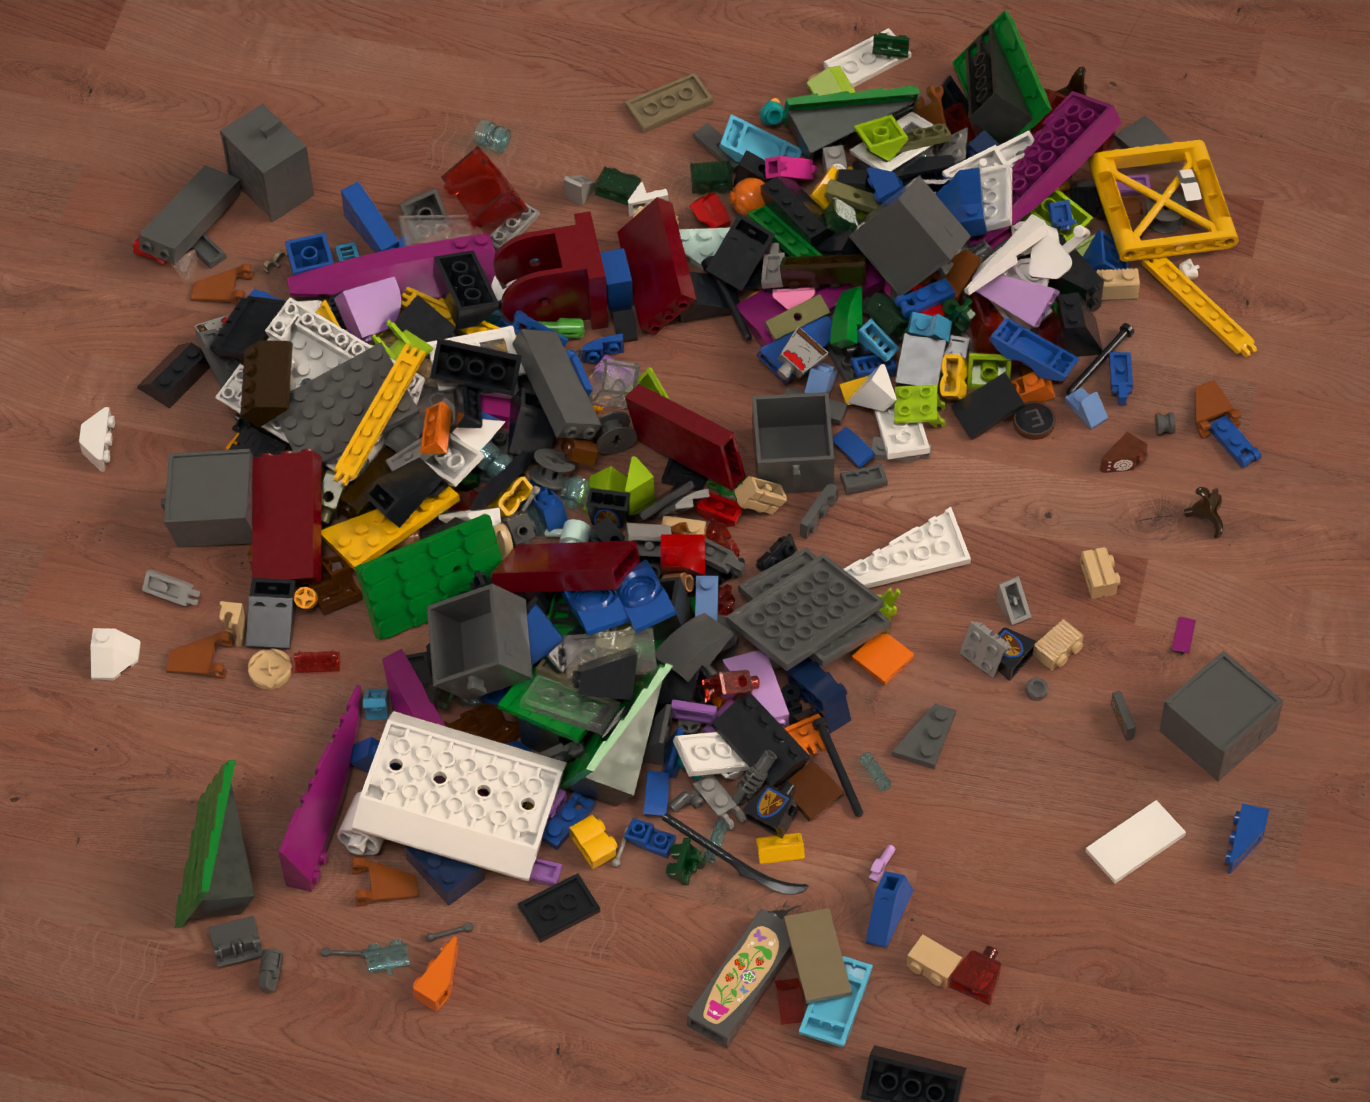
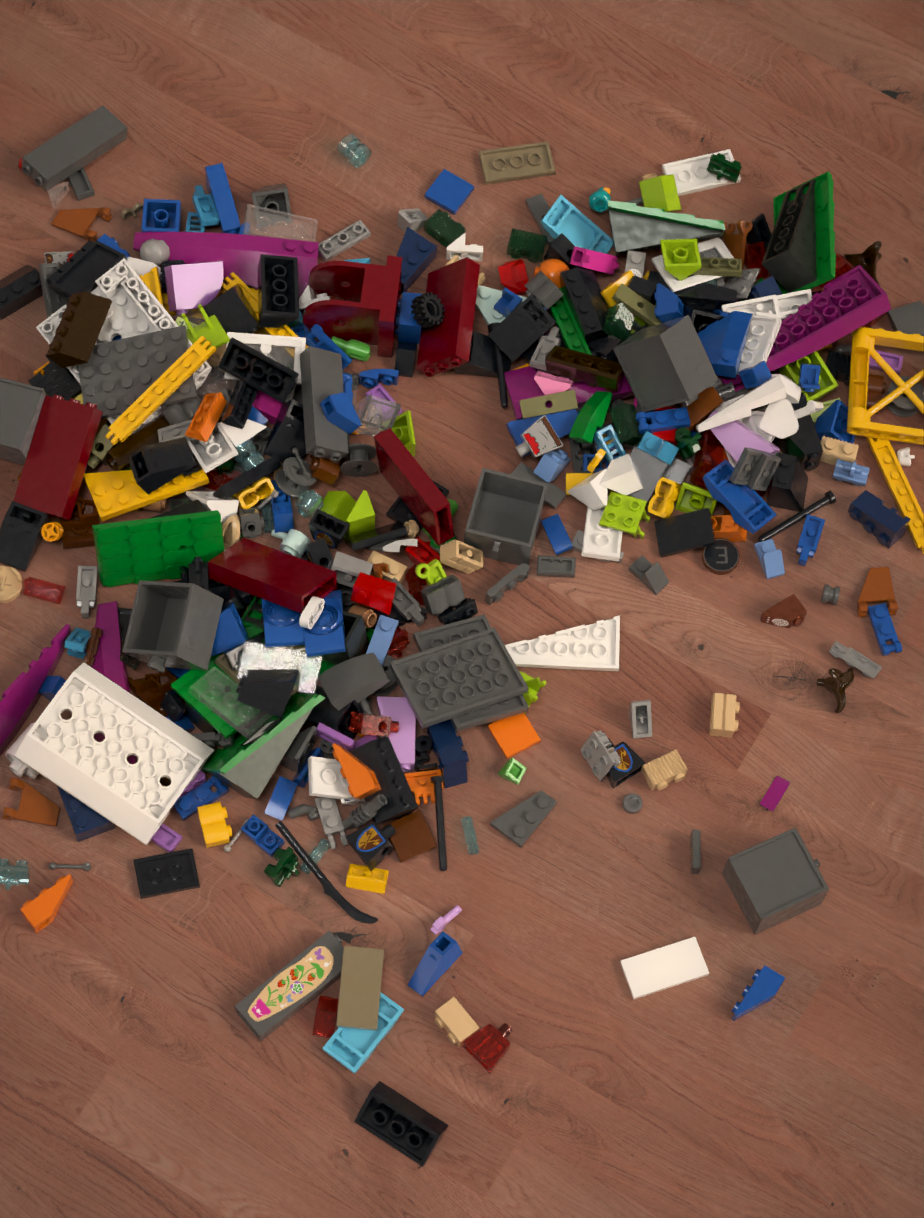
camera: 10 degrees right, 10 degrees up
dark grey piece [220,104,314,222] -> none
clear red windscreen [441,146,528,229] -> none
none -> light grey hinge [76,566,98,618]
none -> reddish brown axle [83,627,103,666]
none -> light grey hair [140,238,170,266]
none -> black bracket [160,689,187,722]
none -> dark azure hinge [192,185,220,227]
none -> dark grey hinge [292,447,311,479]
none -> white beam [299,596,325,629]
none -> blue slope [320,392,362,434]
none -> orange slope [332,743,381,800]
none -> dark blue wedge [397,227,437,294]
none -> tan plate [404,520,419,538]
none -> black tyre [411,292,445,328]
none -> lime hinge [415,559,447,585]
none -> dark grey brick [421,575,465,615]
none -> blue tile [424,169,474,215]
none -> blue panel [494,288,522,317]
none -> bright green slope [498,757,527,784]
none -> dark grey brick [524,271,564,309]
none -> yellow tile [587,449,606,473]
none -> white slope [599,454,643,495]
none -> dark grey slope [629,555,669,595]
none -> dark grey slope [729,447,781,491]
none -> blue panel [739,361,772,389]
none -> light grey hinge [829,641,882,679]
none -> medium blue hips [832,459,870,486]
none -> dark blue wedge [848,490,911,549]

